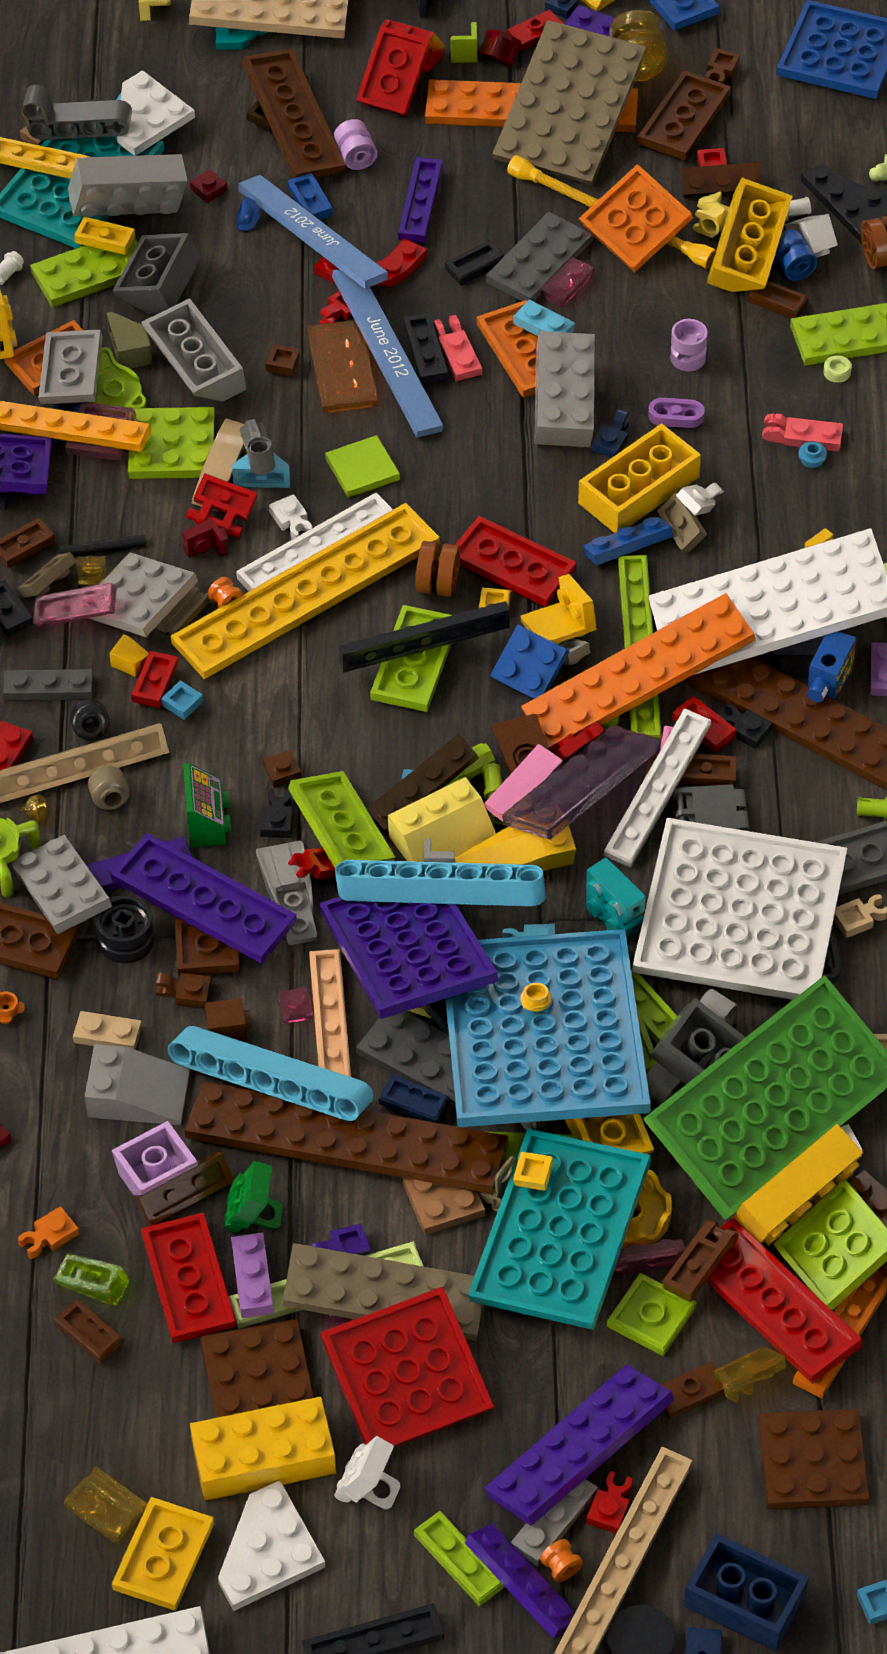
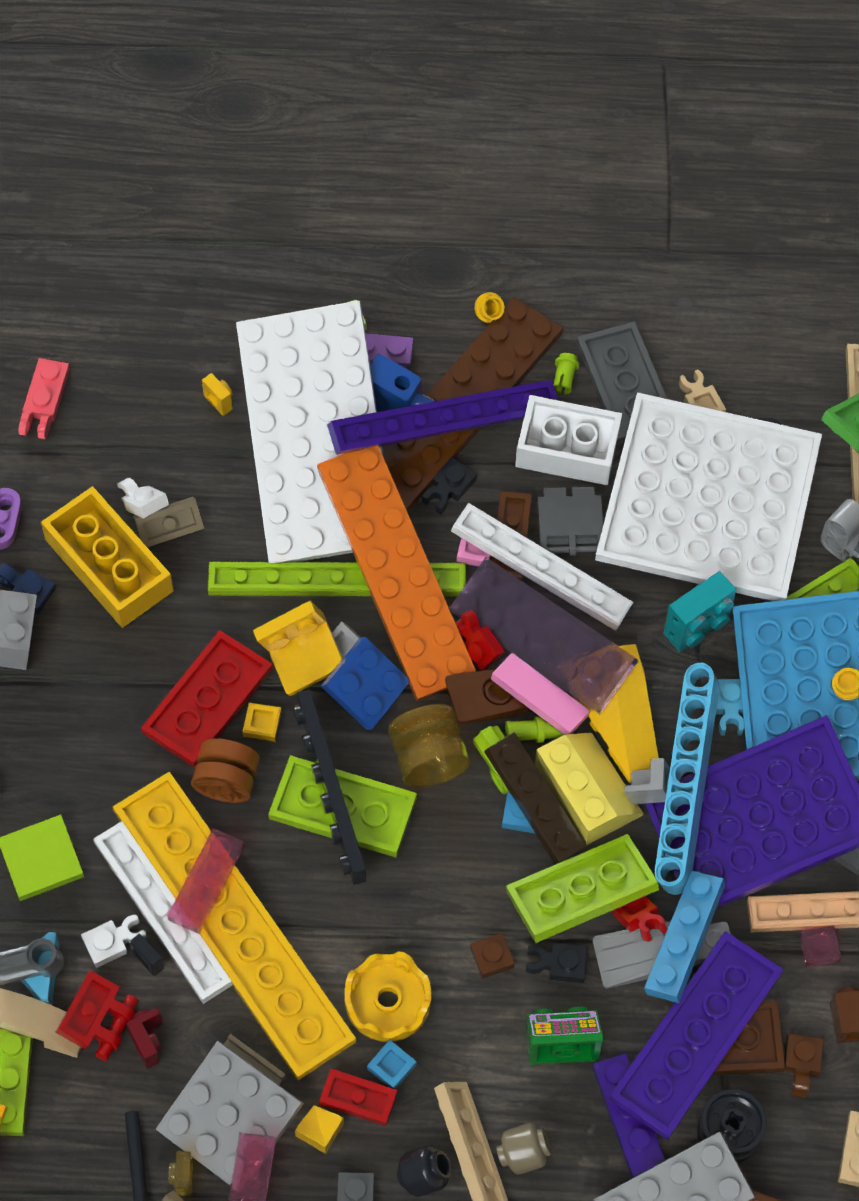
camera: 90 degrees left, 10 degrees up
orange wheel [207,577,244,608] -> none
blue plate [582,517,673,566] -> none
red plate [673,696,736,753] -> none
dark azure plate [798,442,827,468] -> none
none -> black tile [130,933,164,976]
none -> clear pink plate [167,828,244,934]
none -> dark purple plate [327,380,558,455]
none -> yellow plate [345,952,431,1042]
none -> clear yellow wheel [388,704,470,787]
none -> white slope [515,395,622,485]
none -> dark azure plate [644,871,725,1003]

